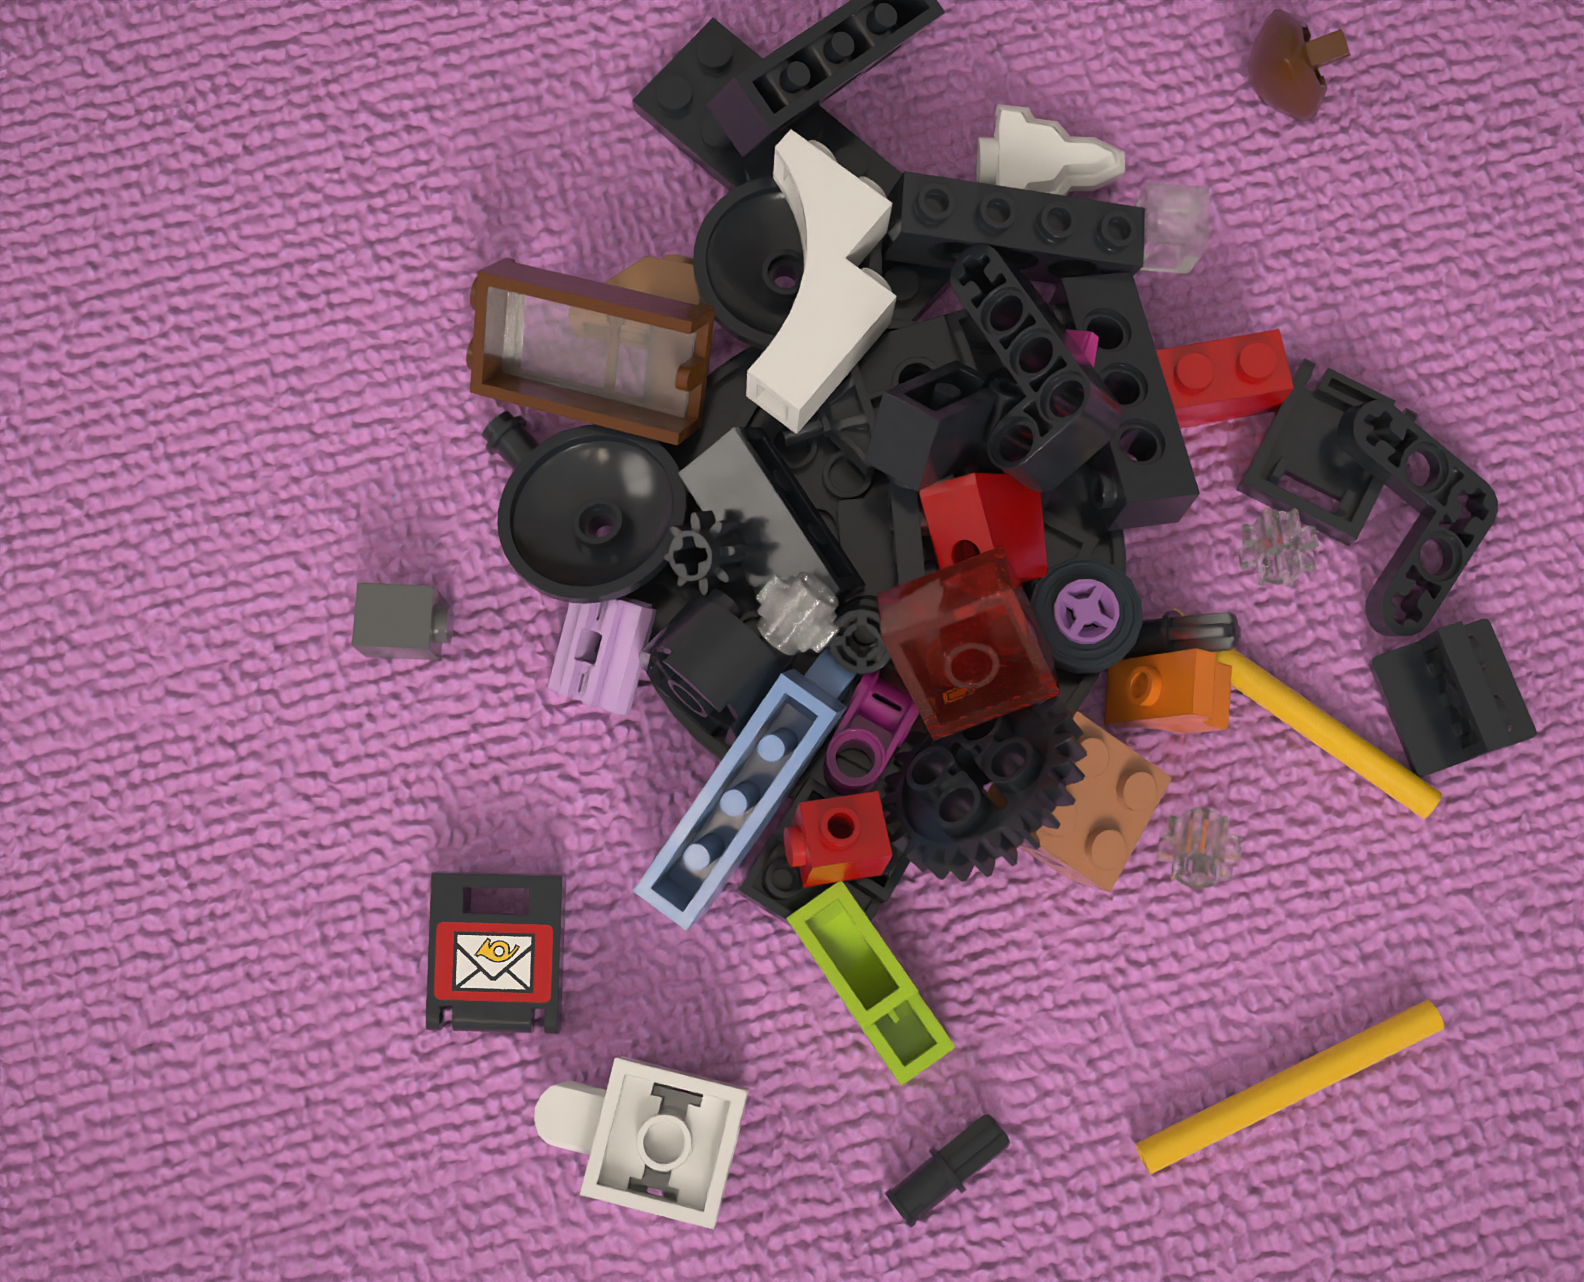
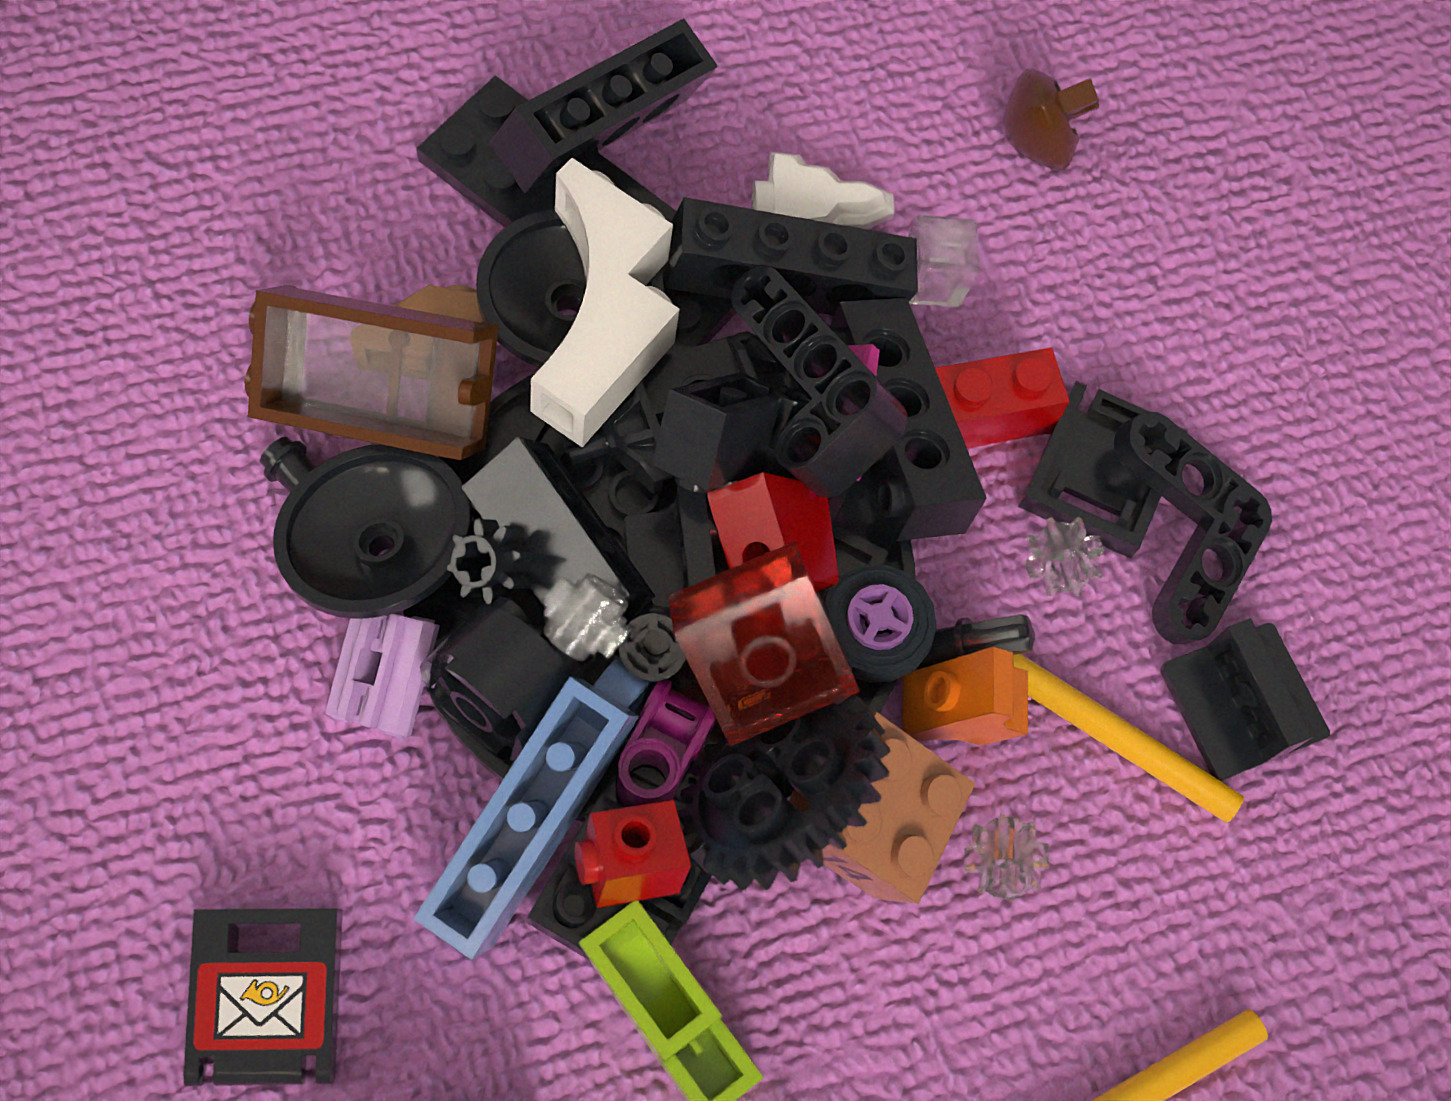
camera: 15 degrees left, 10 degrees down
dark grey brick [351,583,454,660] -> none

